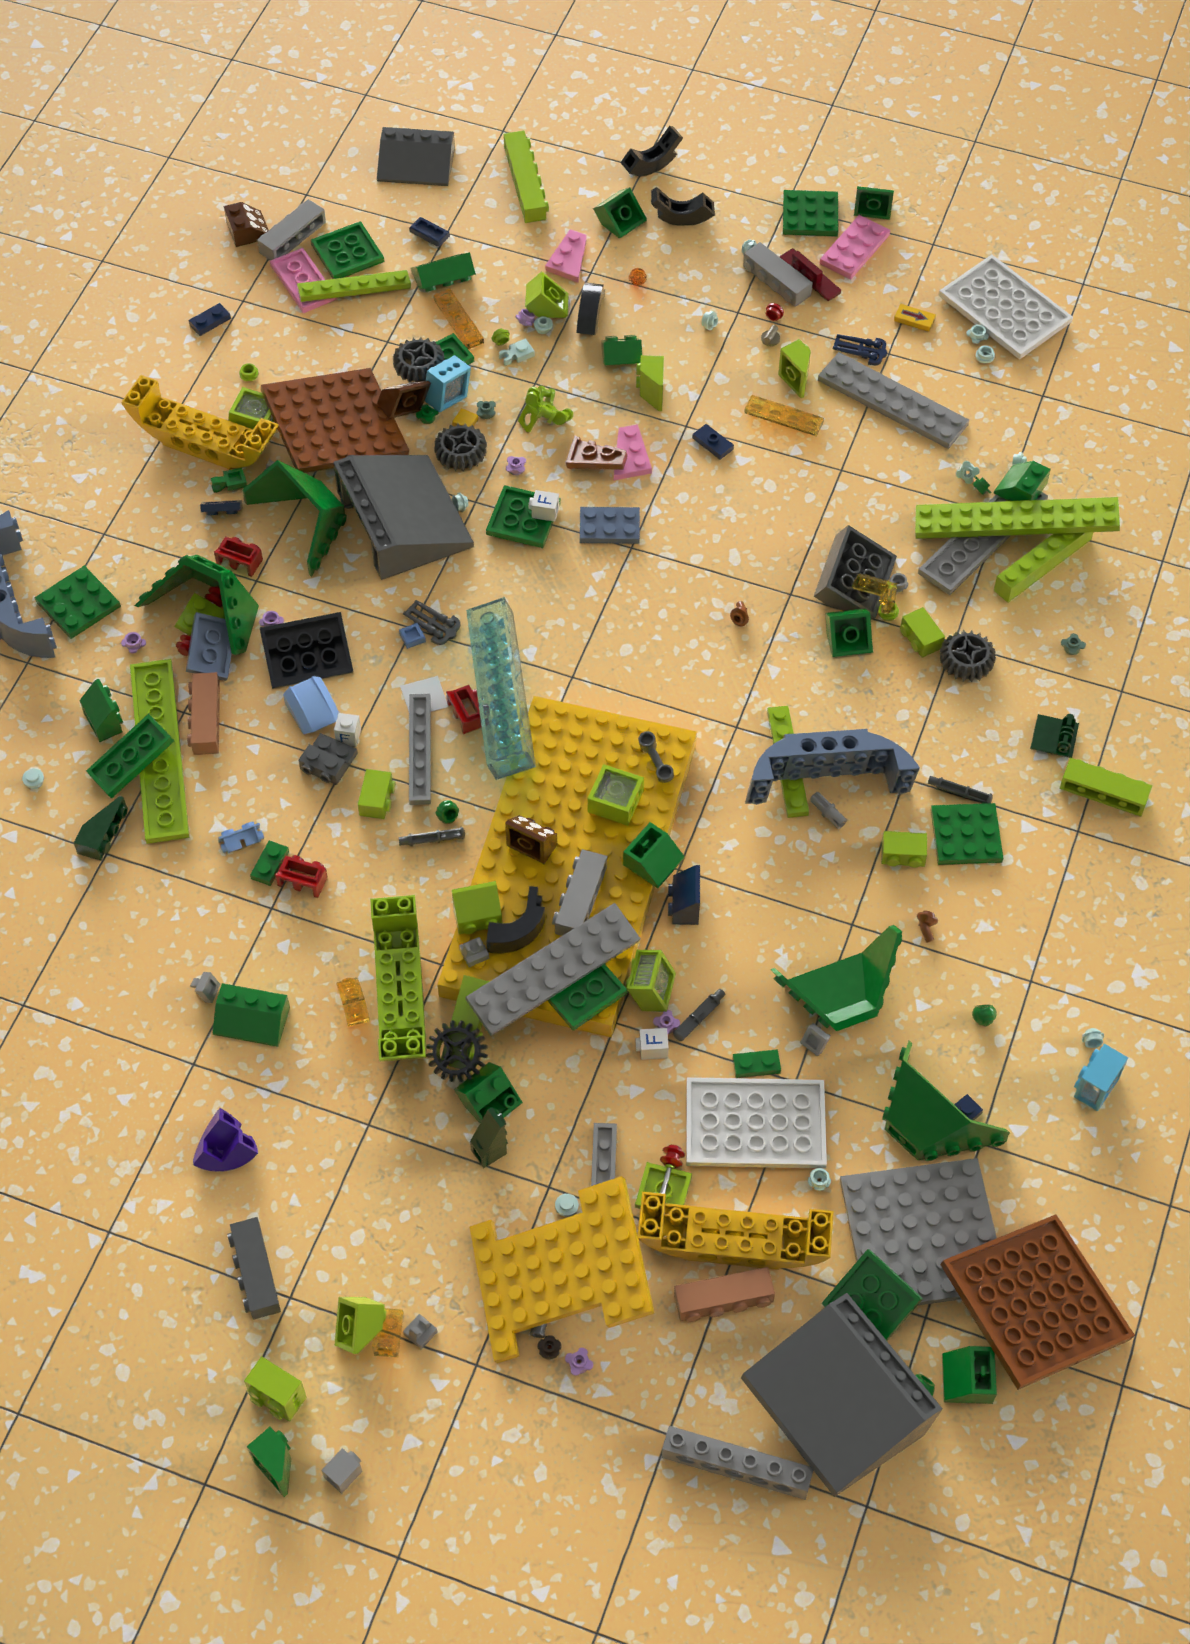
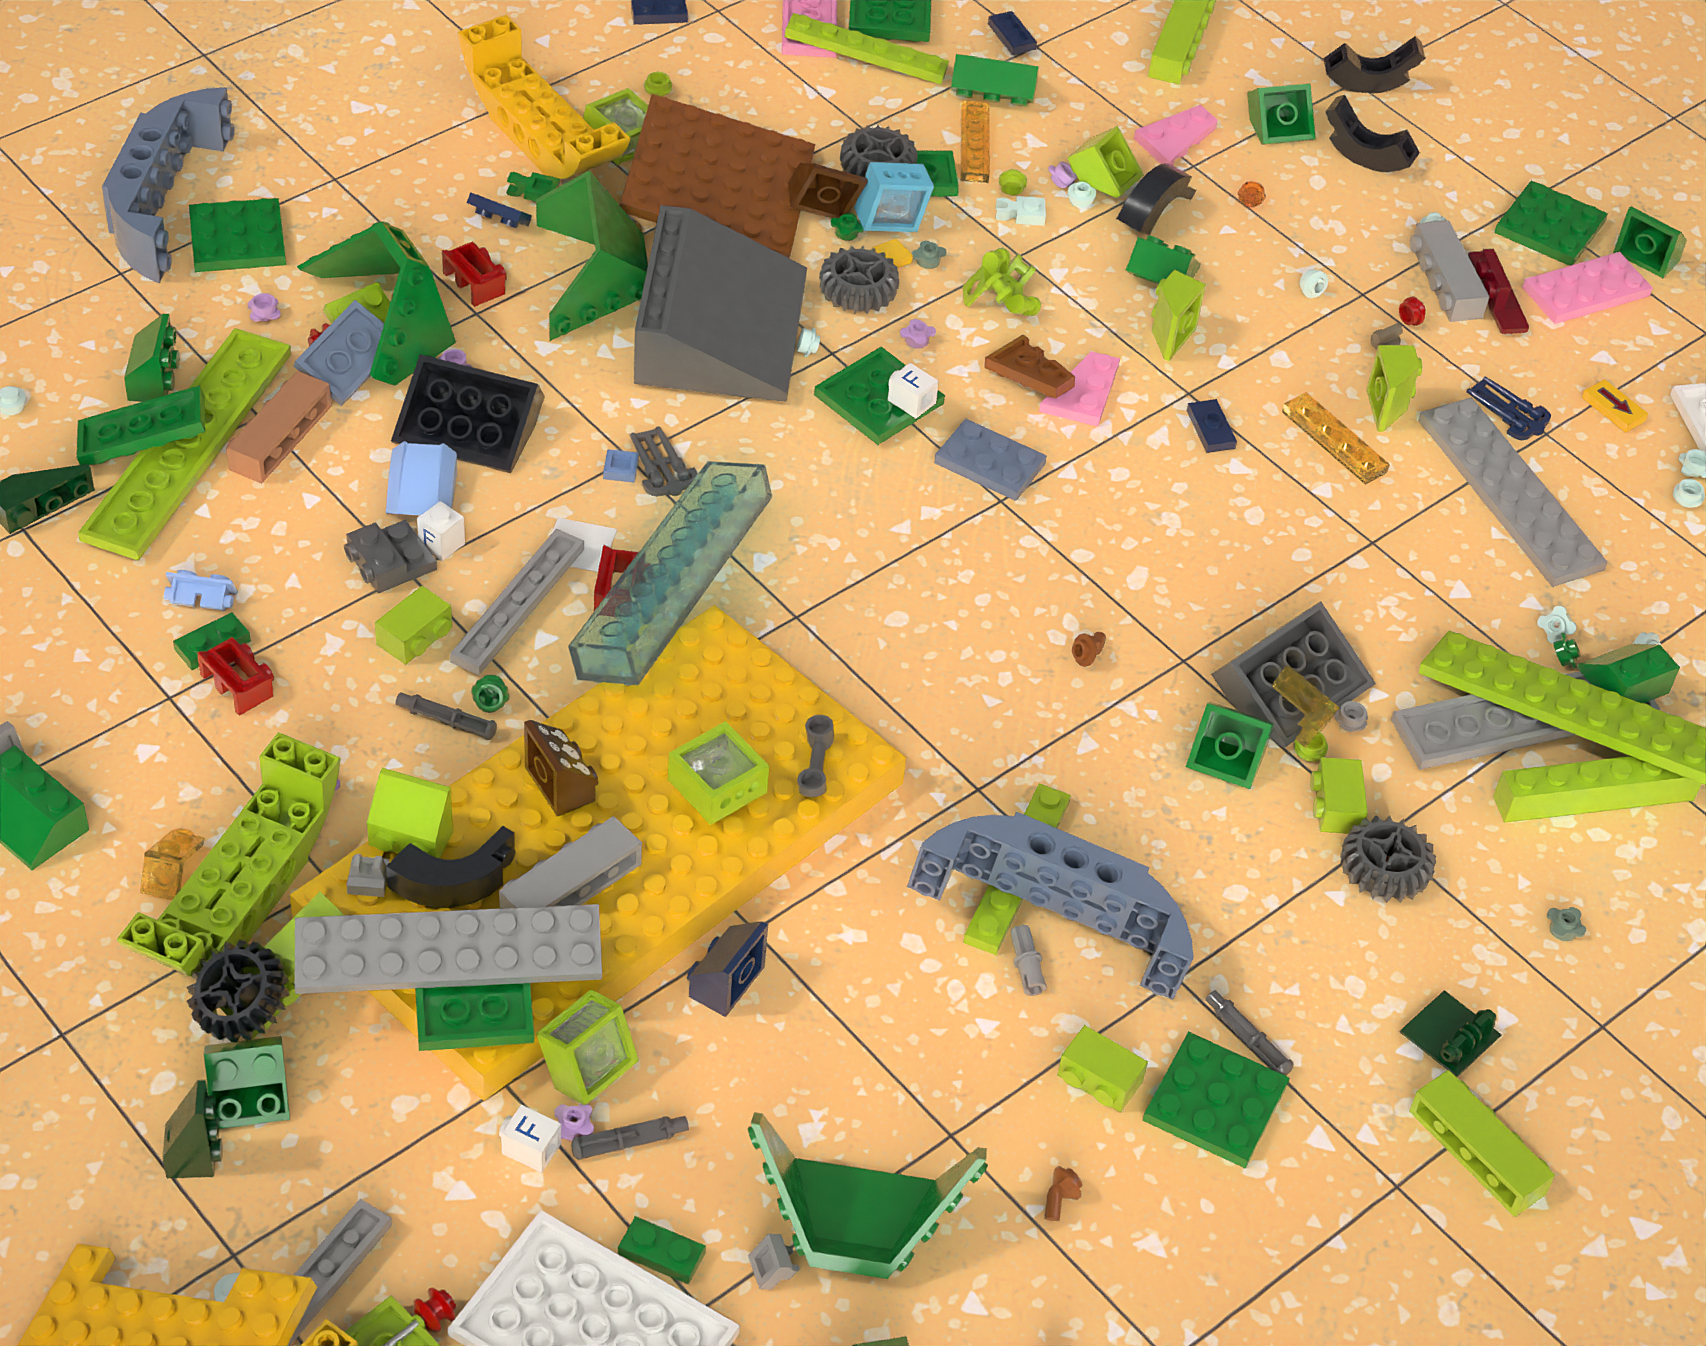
camera: 25 degrees right, 10 degrees down
green slope [623,822,685,888] -> none

